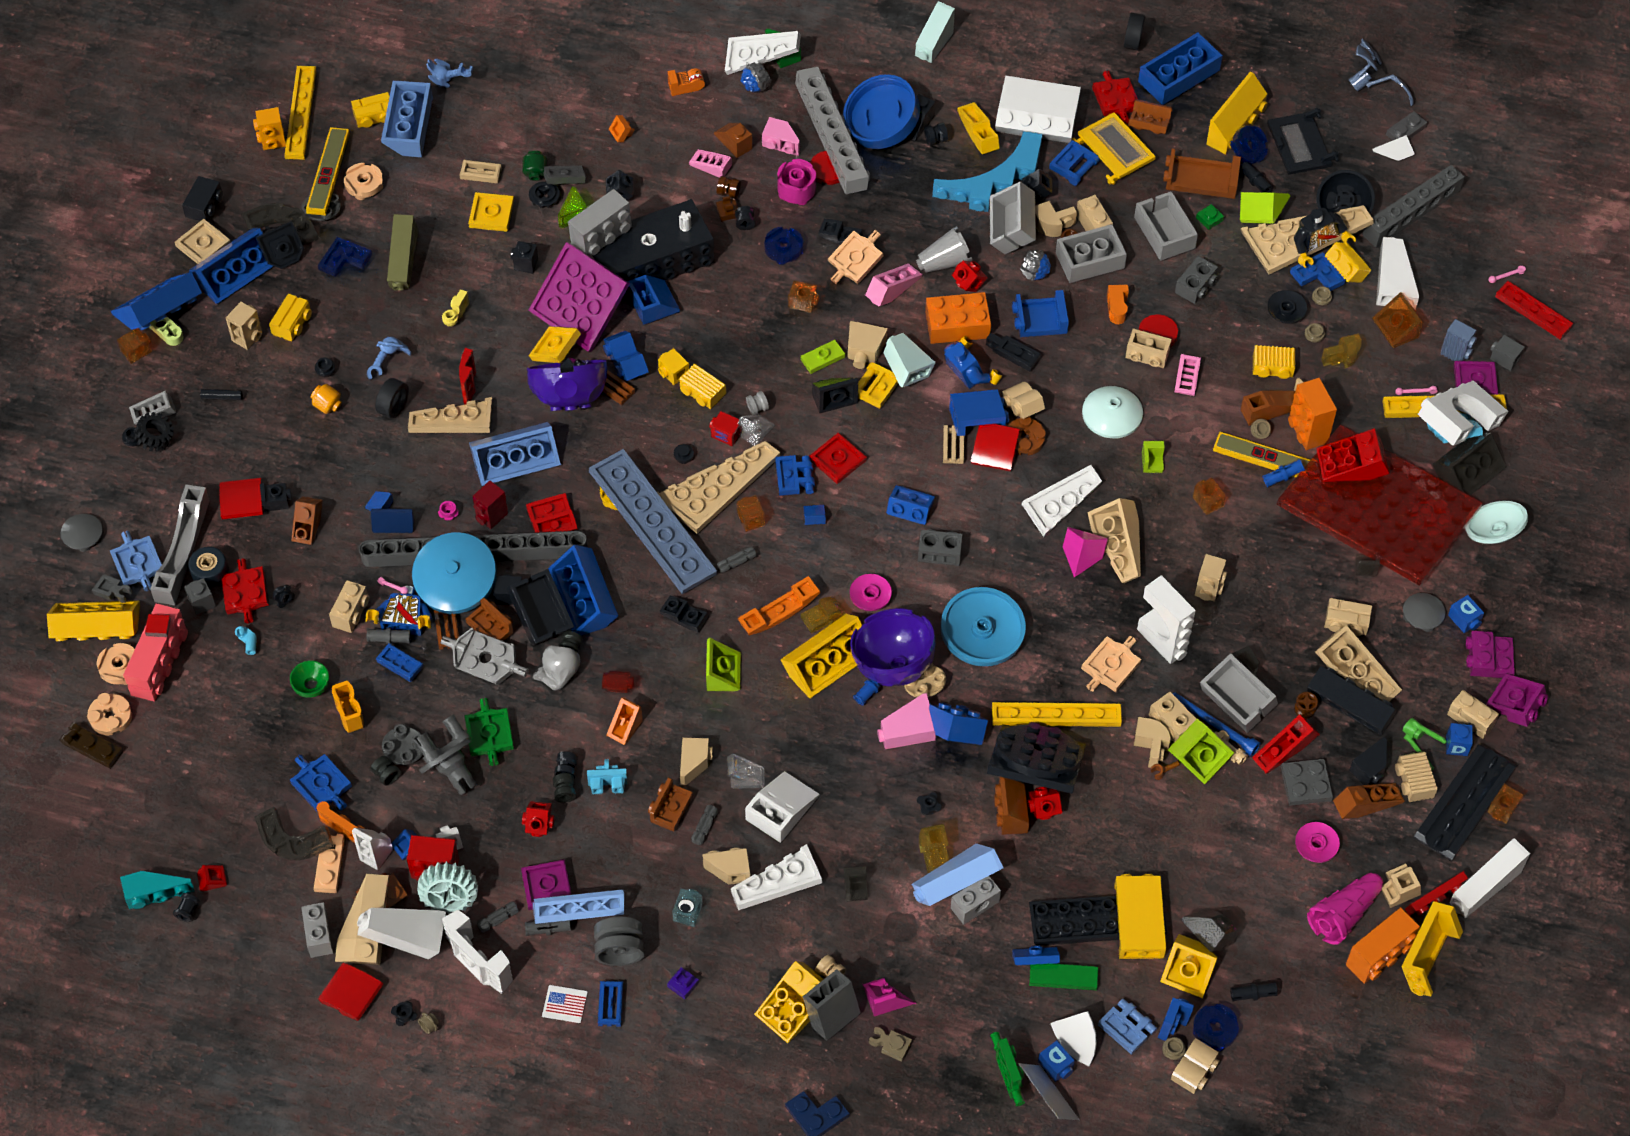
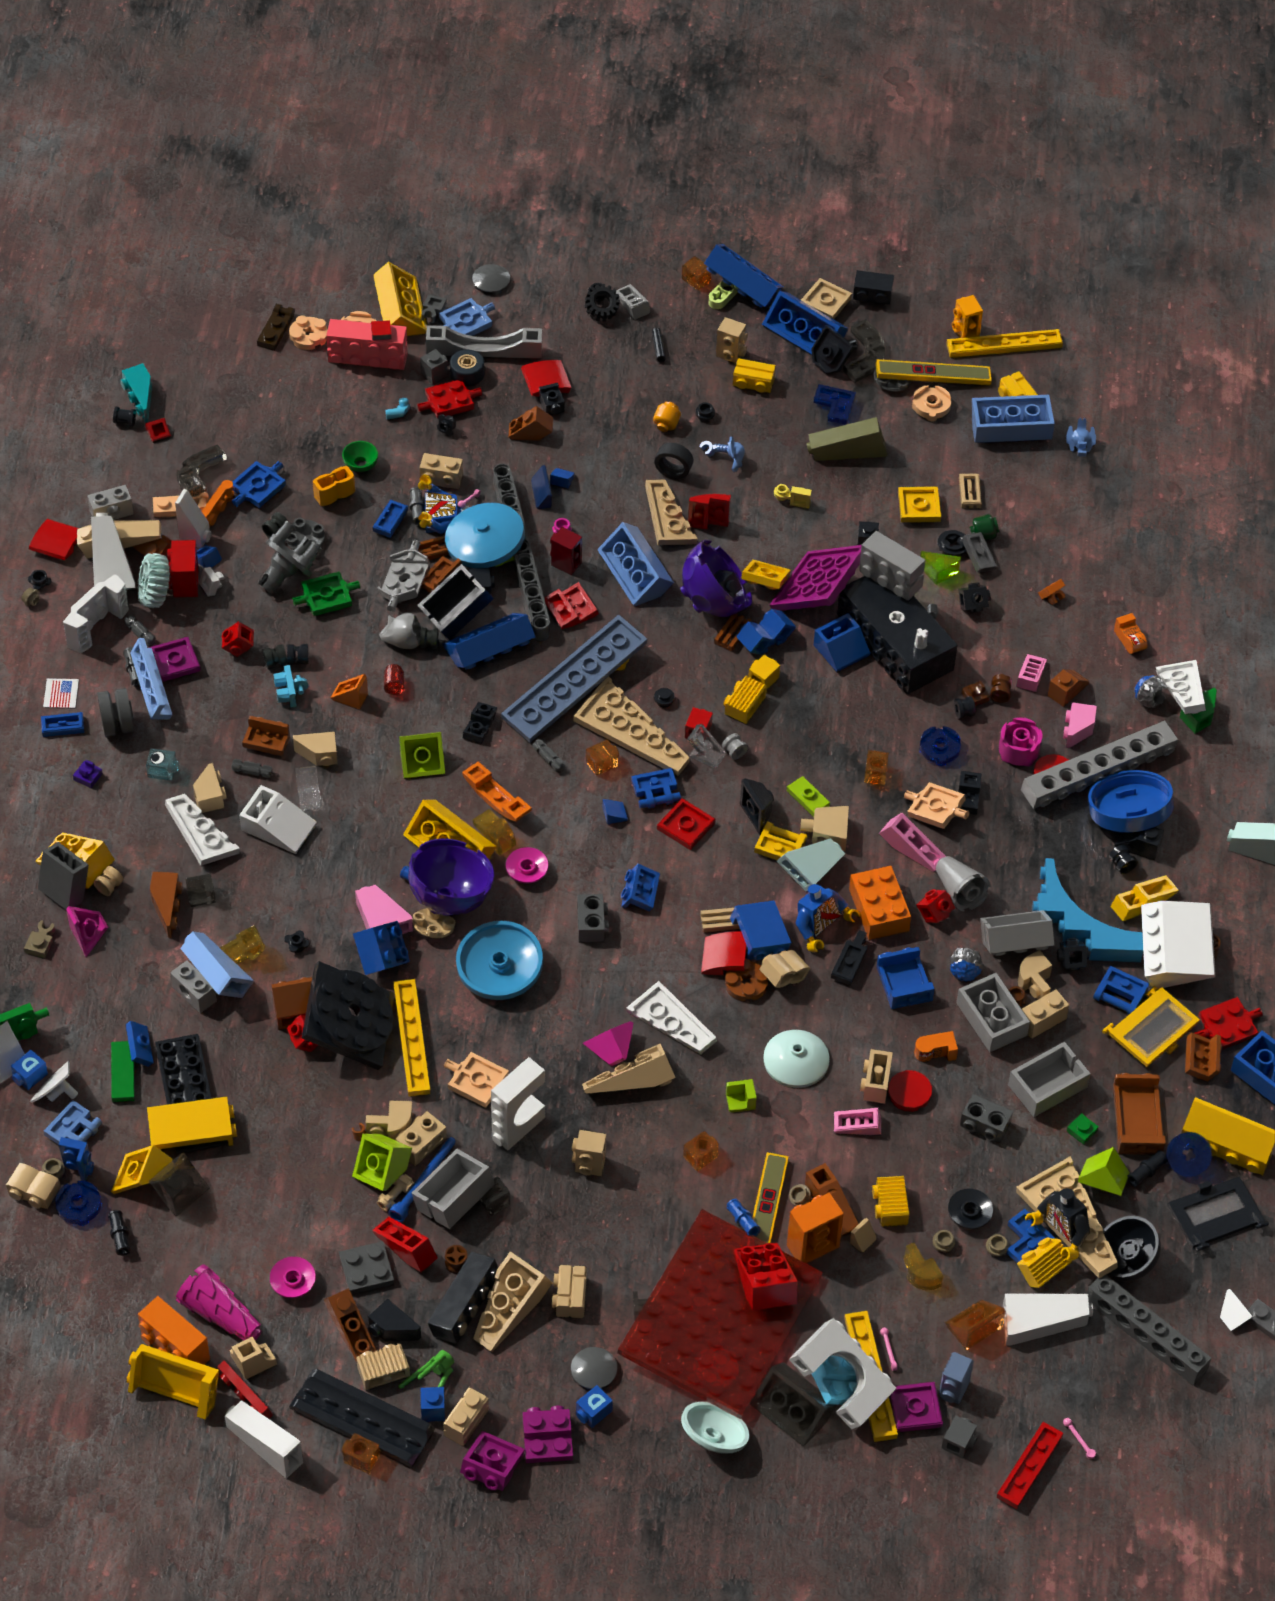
camera: 80 degrees right, 5 degrees down
none -> dark orange slope [150,872,183,938]

